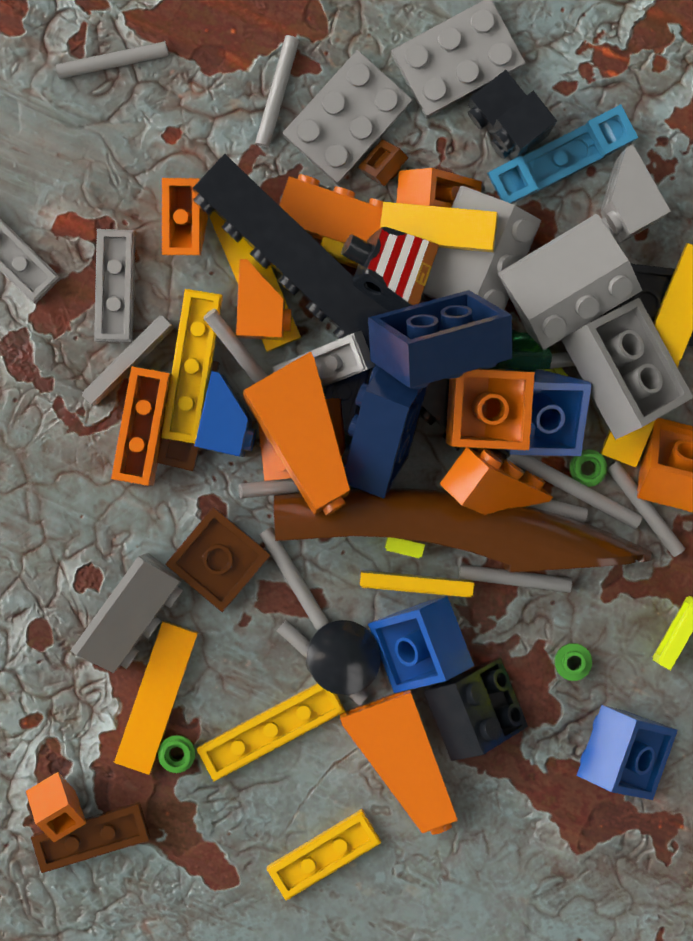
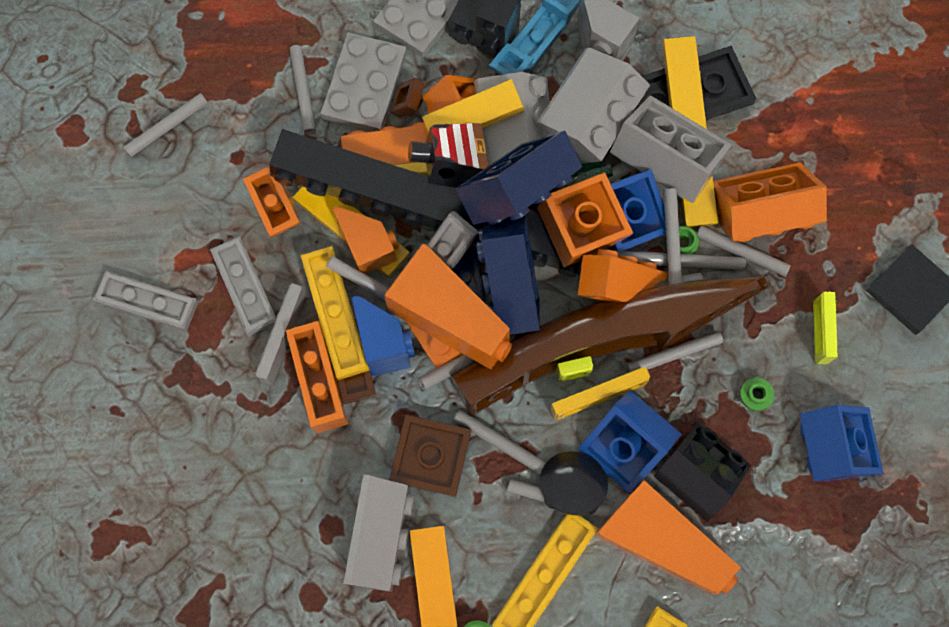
camera: 20 degrees left, 15 degrees down
none -> light grey piece [663,188,682,285]

